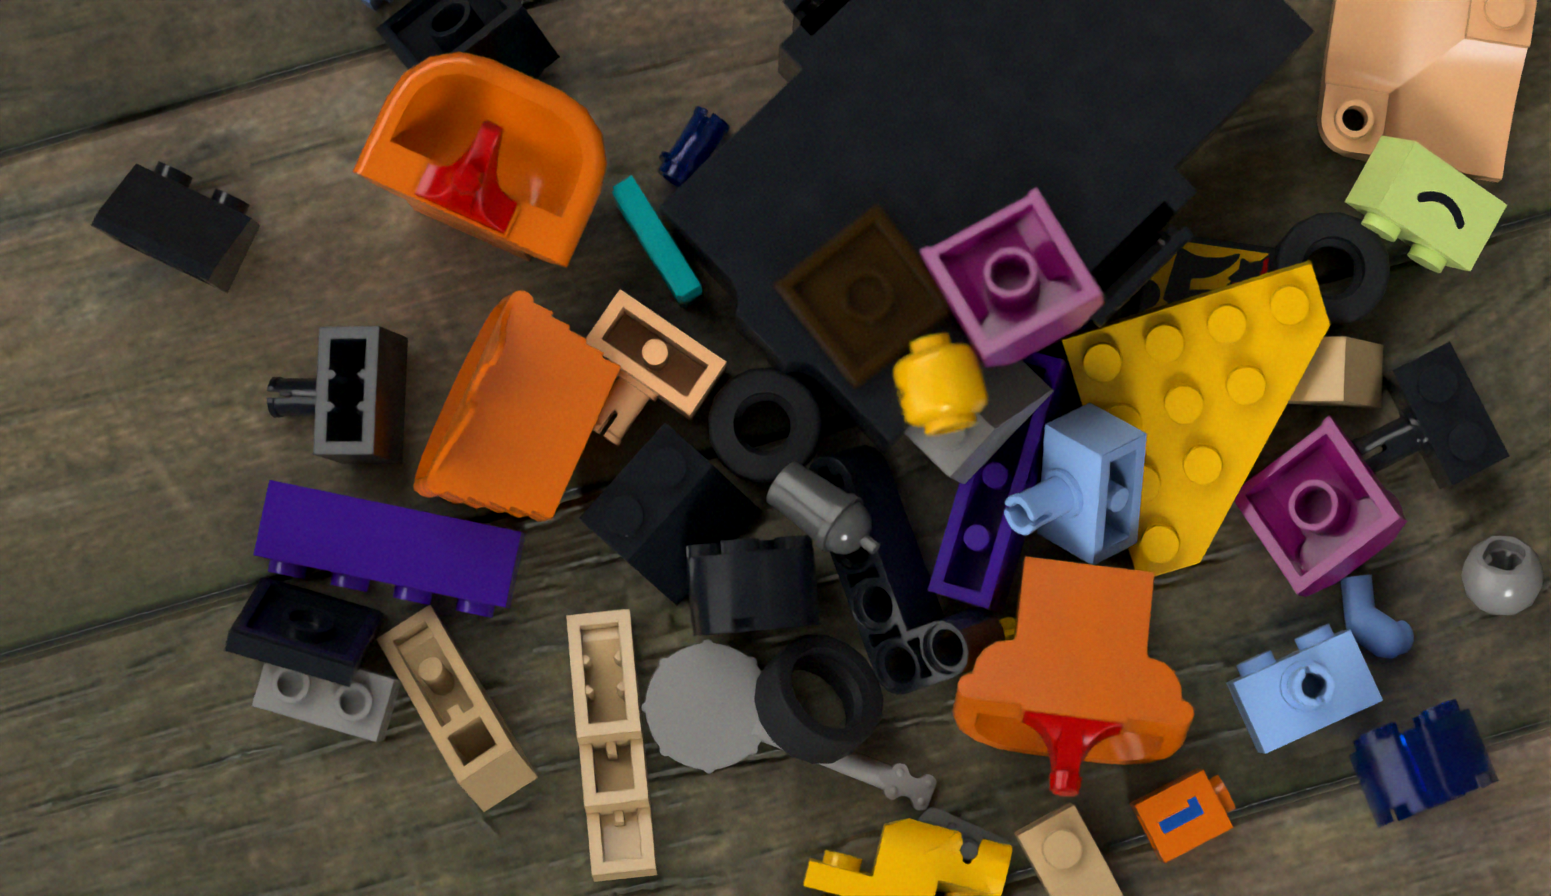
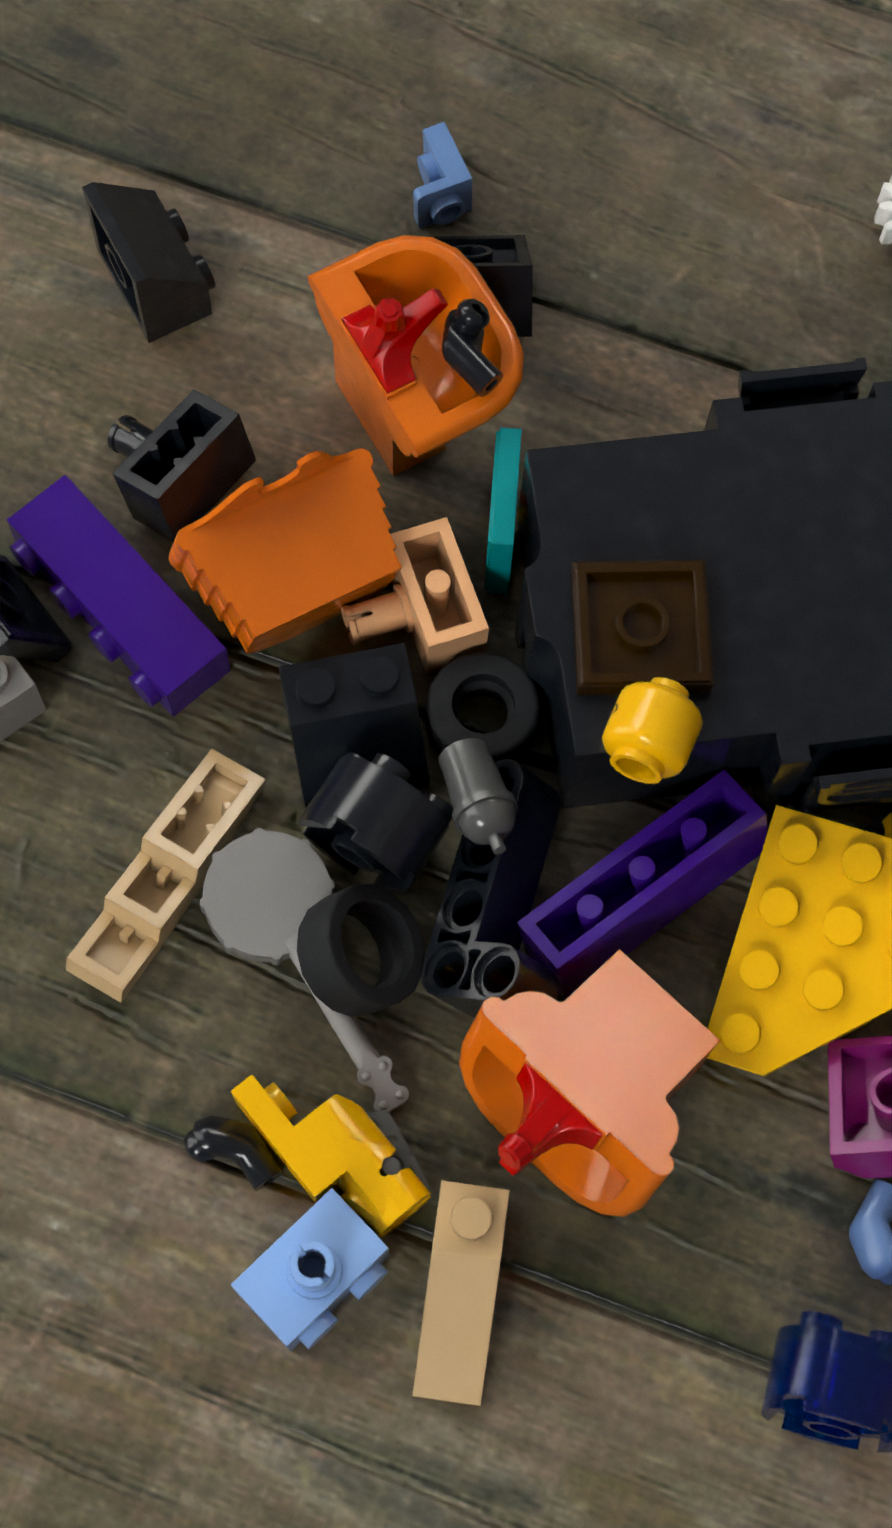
camera: 30 degrees right, 15 degrees down
tan slope [377,605,538,812] -> none
light grey slope [904,359,1054,484] -> none
magenta slope [920,188,1103,368] -> none
light blue brick [1004,403,1147,565] -> none
orange brick [1129,768,1236,863] -> none
light blue brick [1226,624,1383,754] -> none
none -> black arm [441,299,503,397]

